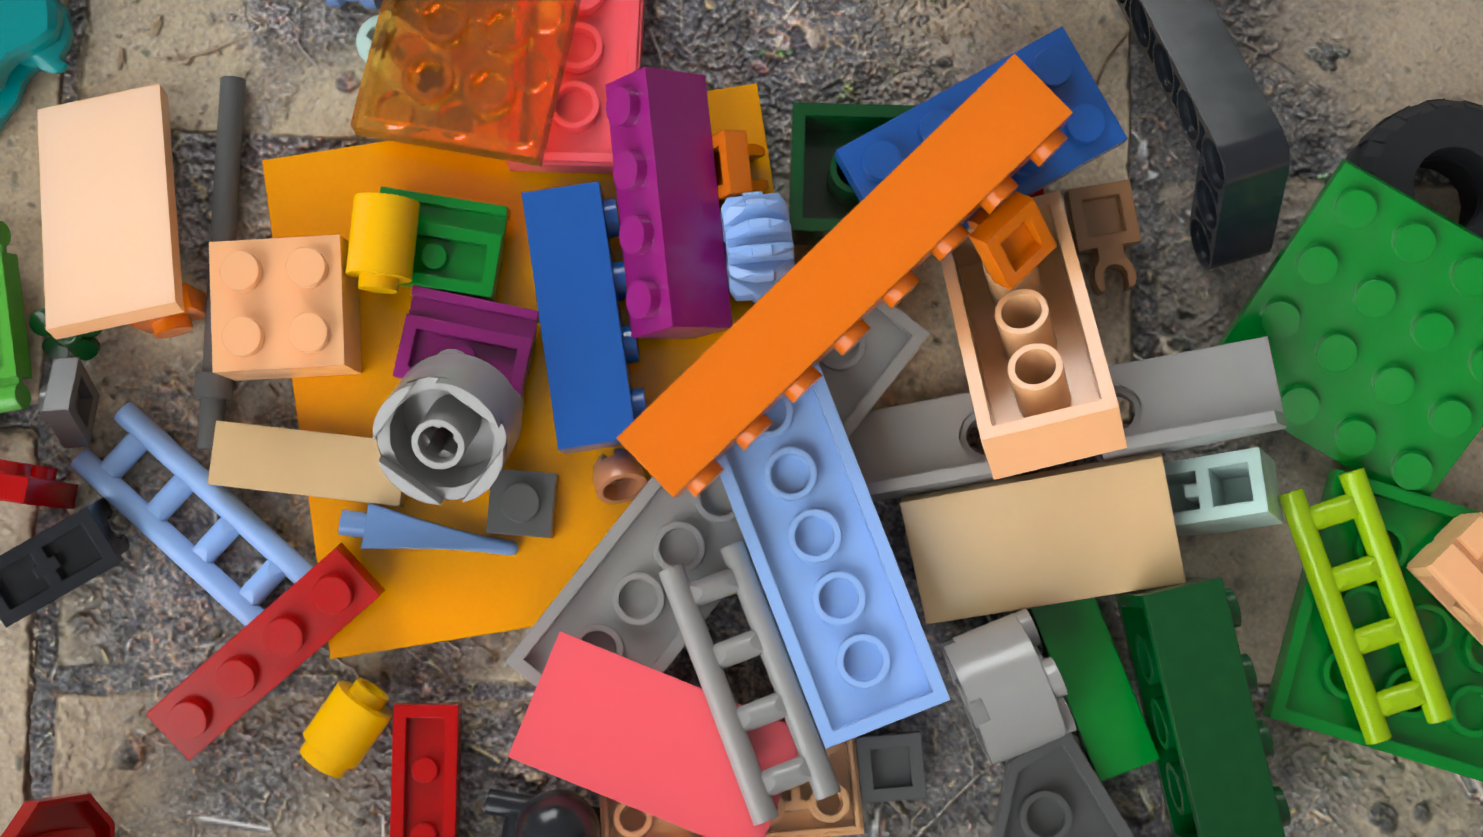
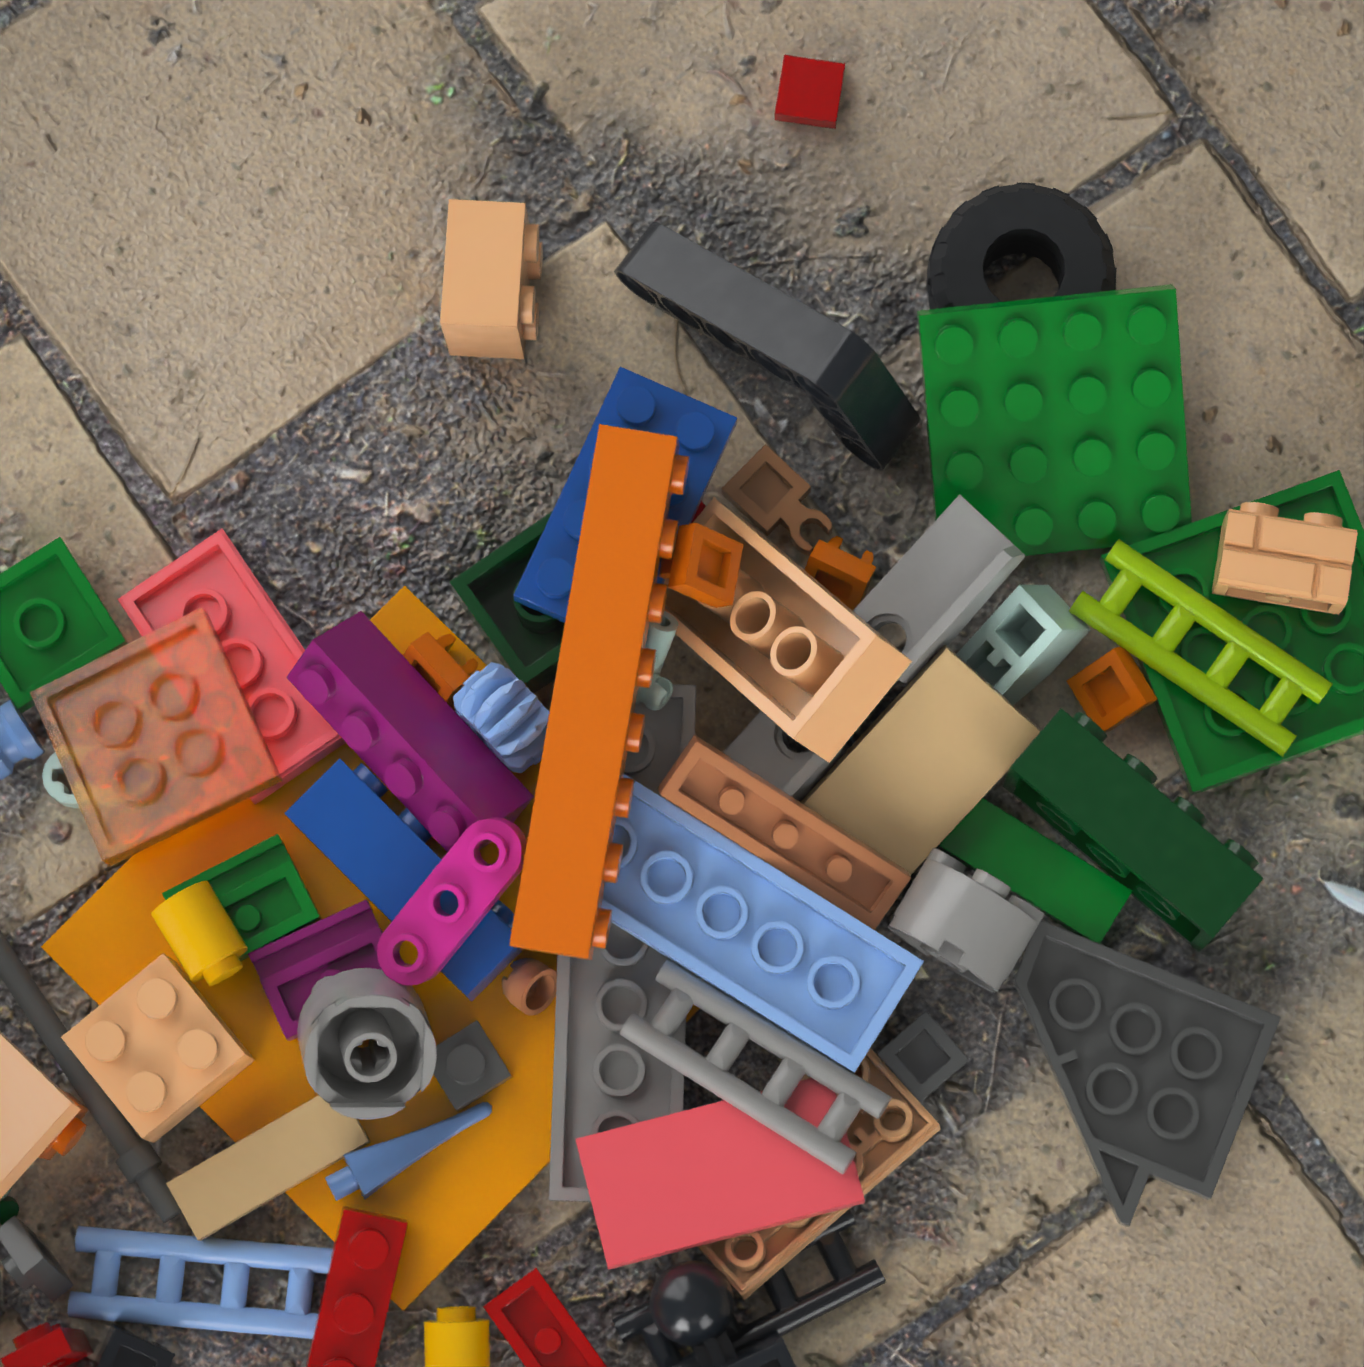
camera: 30 degrees left, 5 degrees down
none -> dark pink plate [377,818,527,985]
none -> light aqua arm [636,611,678,711]
none -> nougat plate [658,735,911,930]
none -> orange tile [804,536,876,611]
none -> orange plate [1066,646,1158,733]

